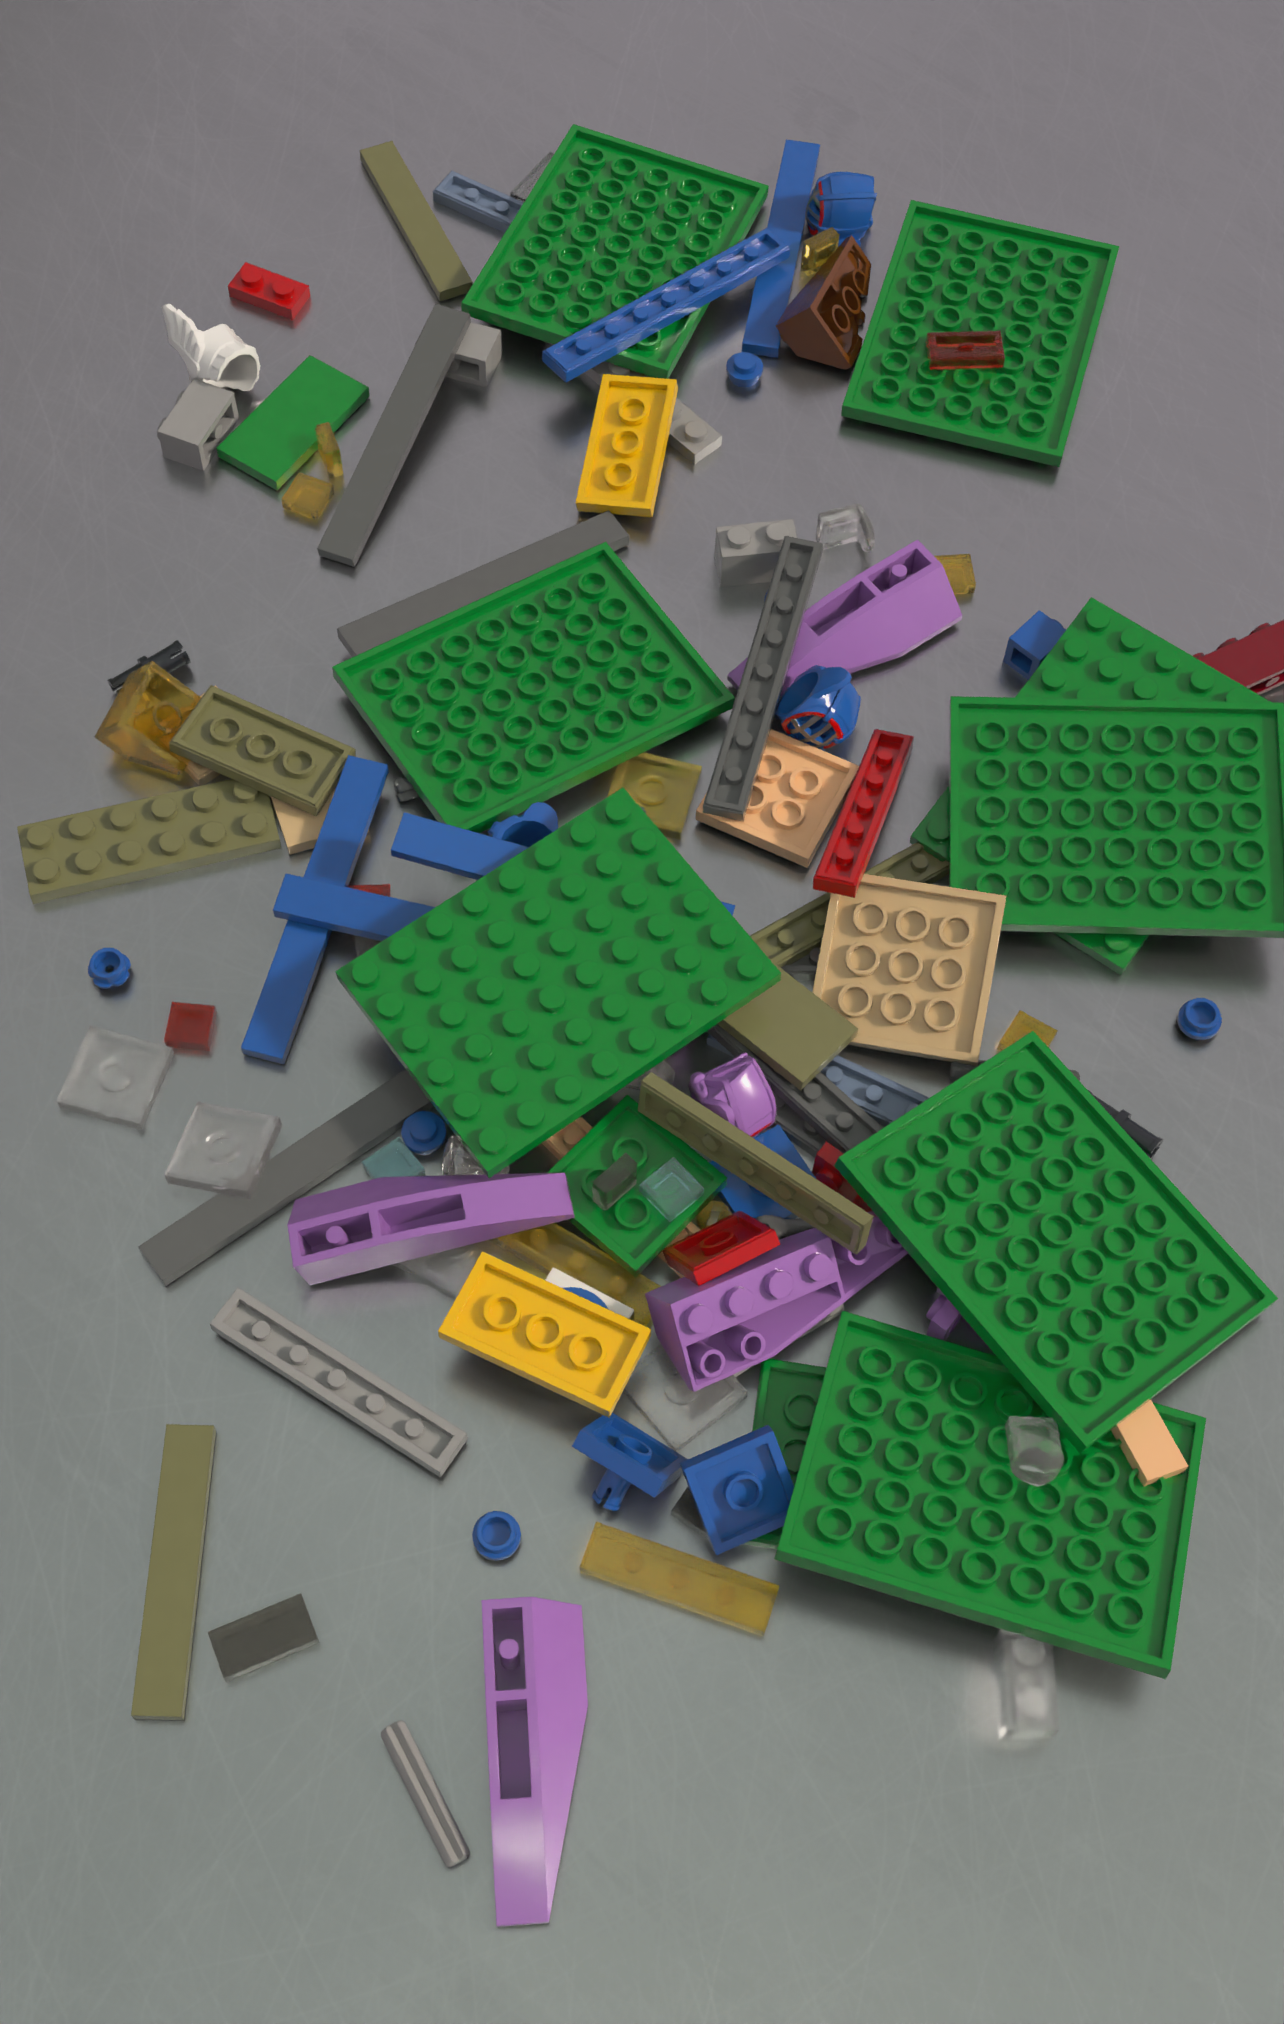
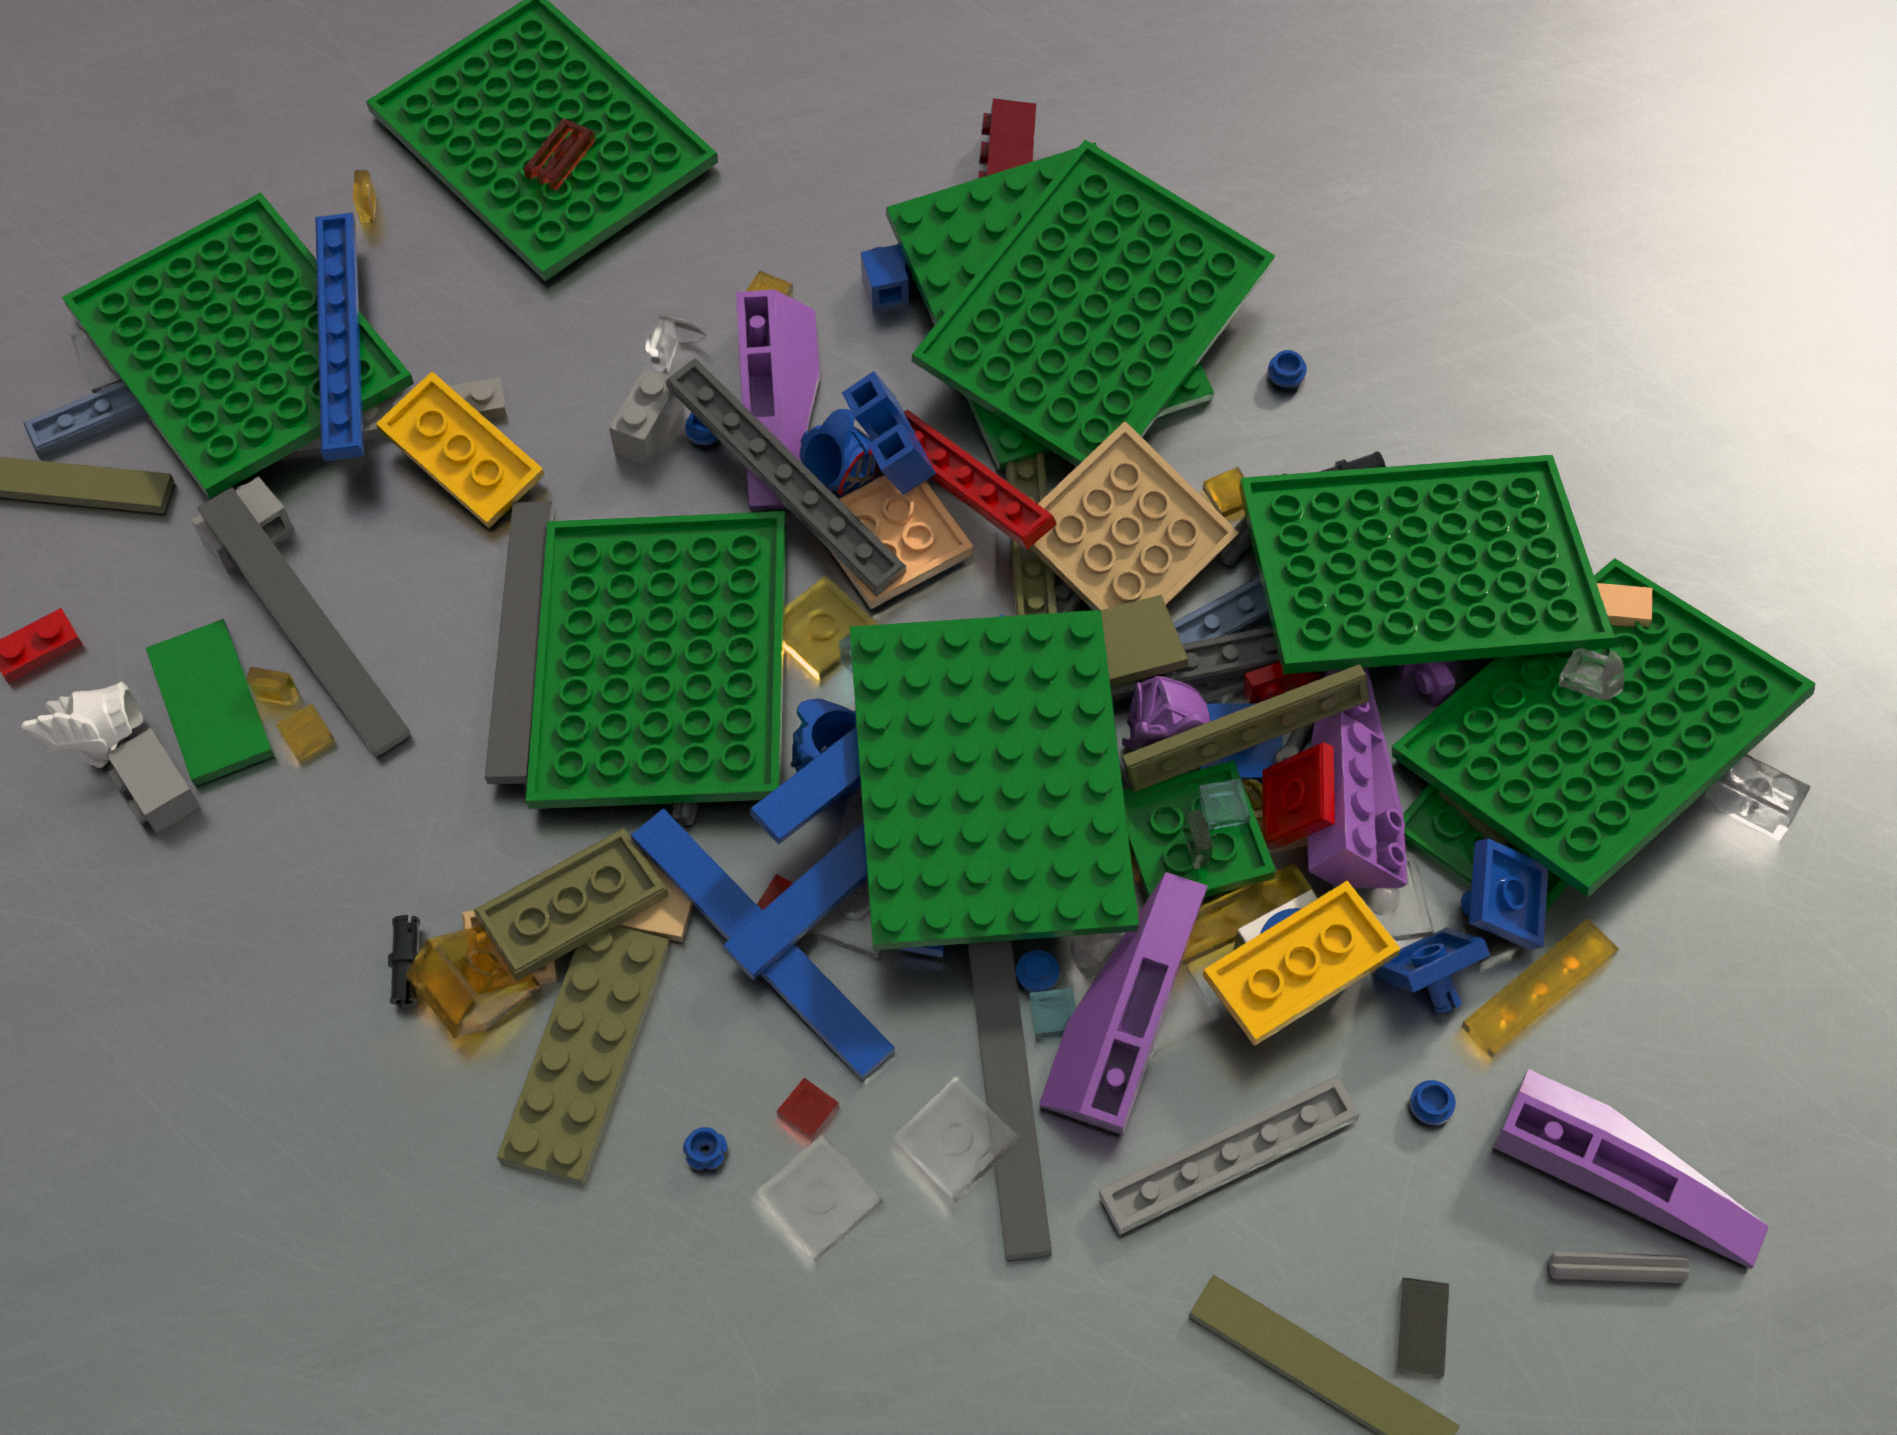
camera: 55 degrees left, 0 degrees up
blue plate [726,352,763,388] -> none
blue tile [742,139,820,358] -> none
reddish brown wedge [776,235,871,370] -> none
blue piece [805,172,877,250] -> none
none -> blue arch [842,371,936,495]

